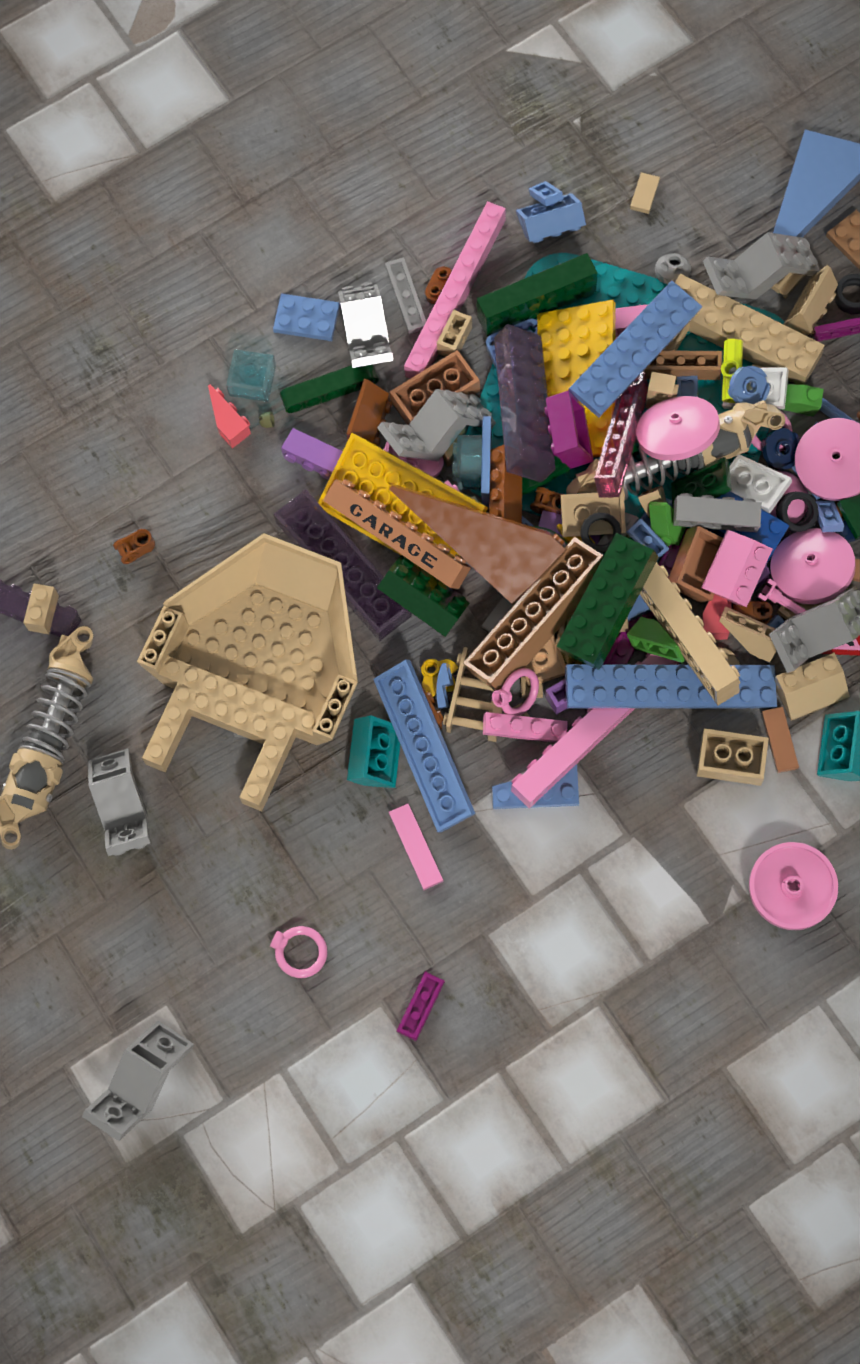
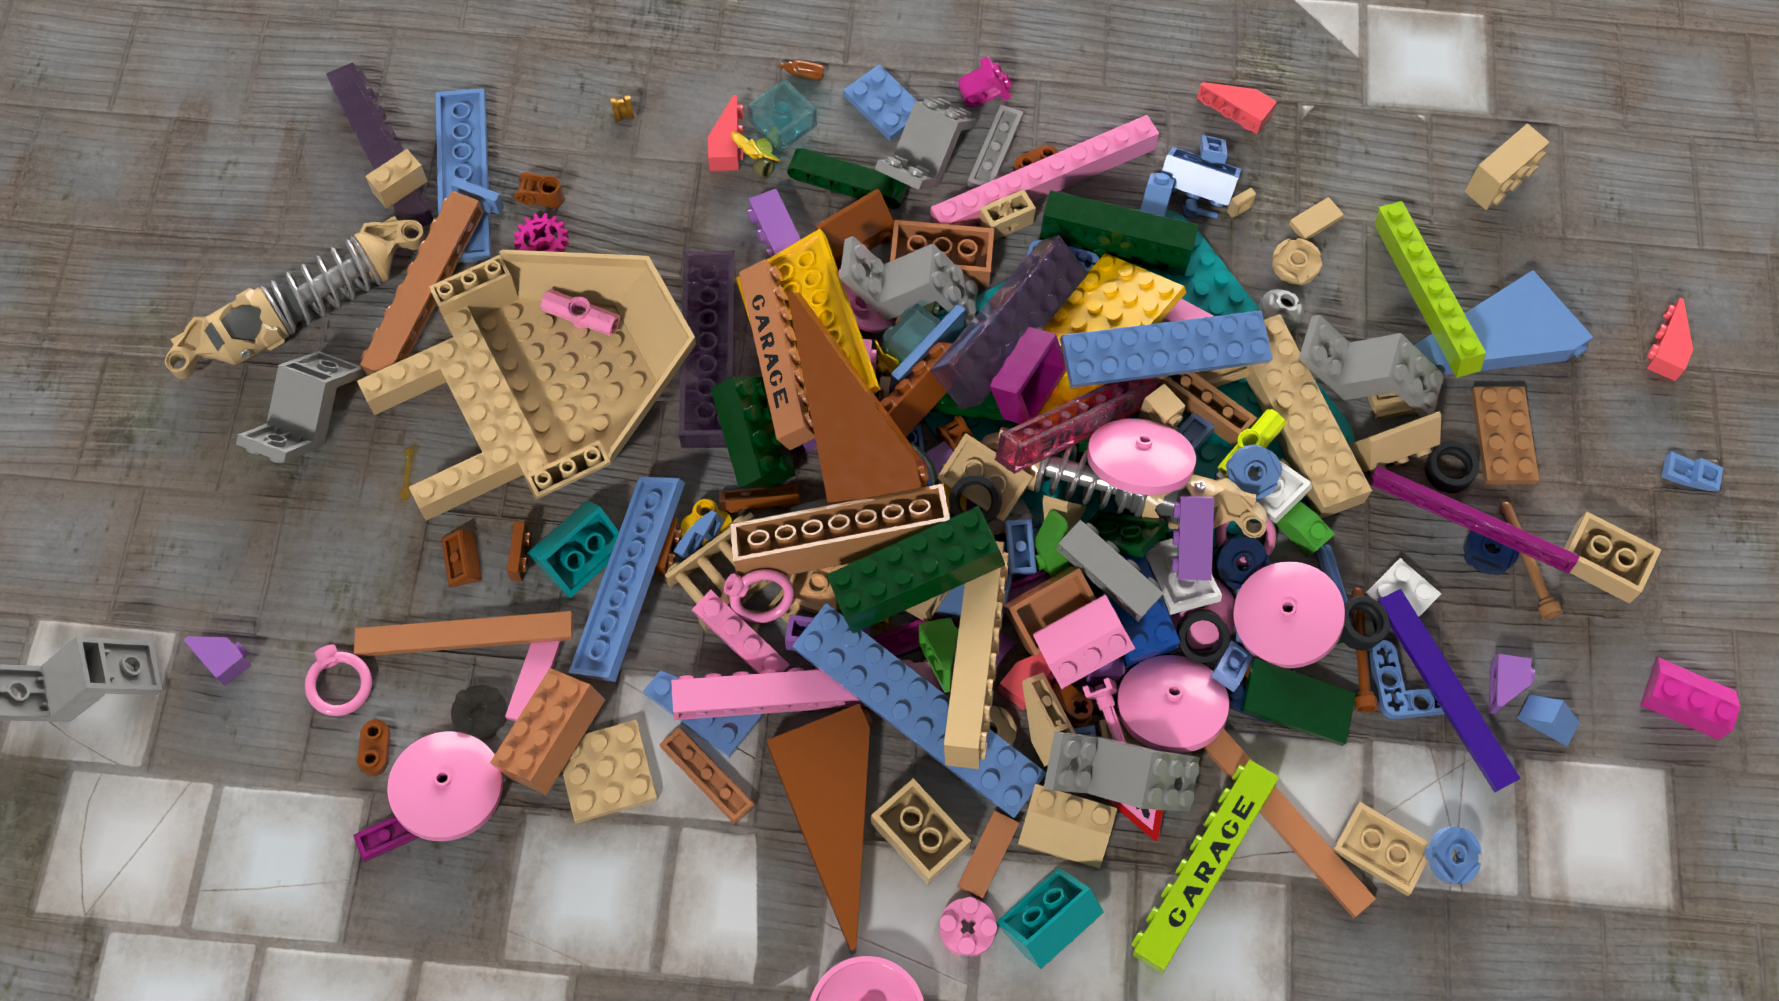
camera: 30 degrees right, 5 degrees down
none -> medium lavender slope [184,636,251,686]
none -> nougat tile [354,611,573,657]
none -> dark orange plate [357,719,391,776]
none -> nougat brick [360,191,484,375]
none -> bright pink dish [387,732,503,841]
none -> clear yellow hinge [399,447,415,500]
none -> medium blue plate [436,88,491,263]
none -> dark orange slope [441,528,482,587]
none -> medium blue plate [450,177,504,215]
none -> clear smoke plate [451,685,508,741]
none -> nougat brick [490,668,605,795]
none -> dark orange plate [507,521,532,581]
none -> dark pink gear [514,213,569,252]
none -> bright pink piece [540,289,620,337]
none -> tan plate [562,720,658,824]
none -> pearl gold wheel [610,95,635,122]
none -> nougat tile [659,726,755,825]
none -> dark orange plate [719,484,800,513]
none -> yellow piece [731,132,780,161]
none -> dark orange slope [766,703,873,954]
none -> dark orange piece [779,60,824,81]
none -> yellow piece [875,340,899,377]
none -> bright pink plate [939,897,997,957]
none -> dark pink pin [958,56,1012,107]
none -> medium blue slope [1140,173,1175,217]
none -> medium lavender brick [1172,496,1214,581]
none -> medium blue hand [1183,199,1218,219]
none -> coral slope [1197,82,1277,134]
none -> tan tile [1227,188,1256,218]
none -> tan tile [1272,238,1322,285]
none -> lime brick [1375,201,1486,378]
none -> tan brick [1464,124,1550,210]

